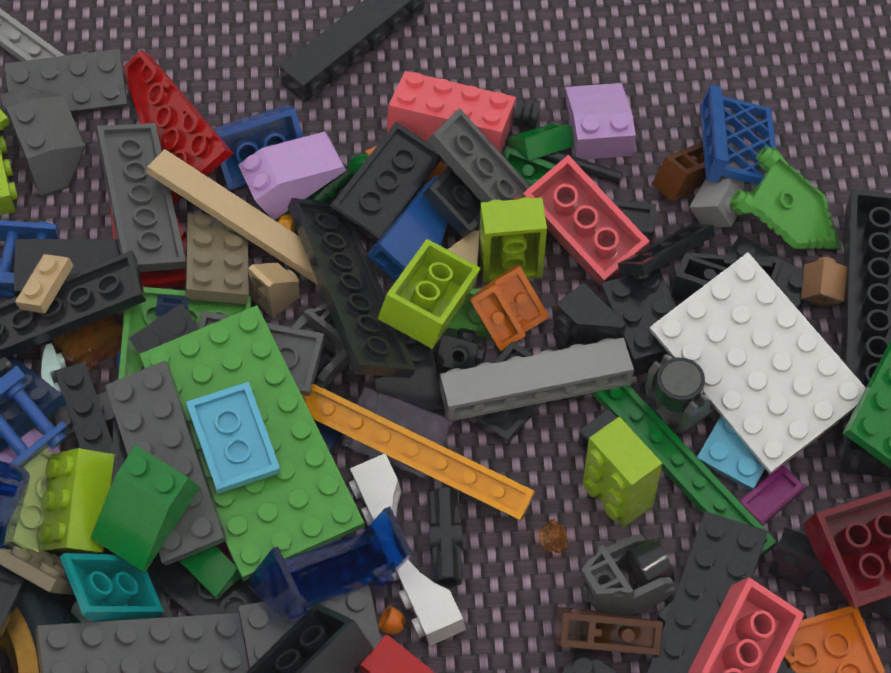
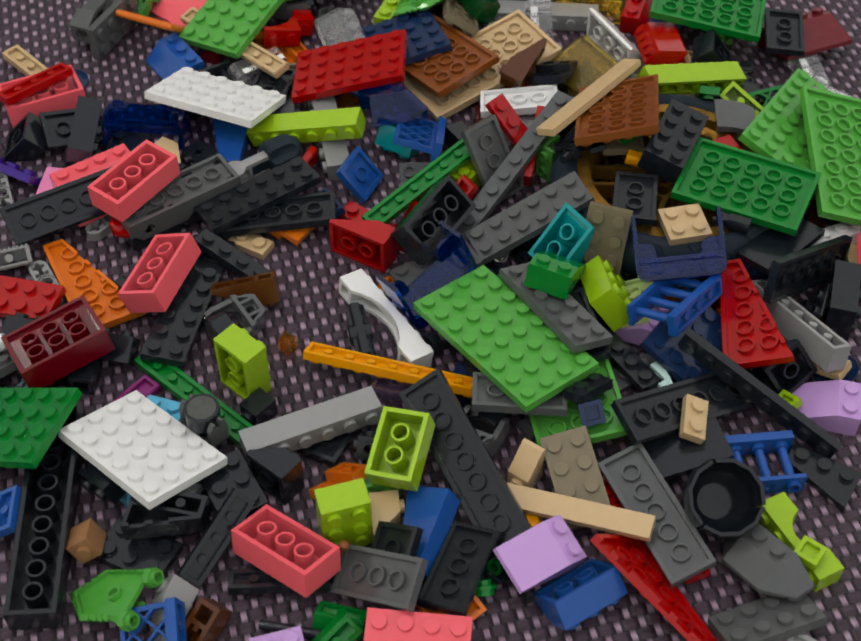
camera: 170 degrees right, 10 degrees down
medium azure plate [186,382,281,494] -> none
none -> black plate [679,458,766,539]

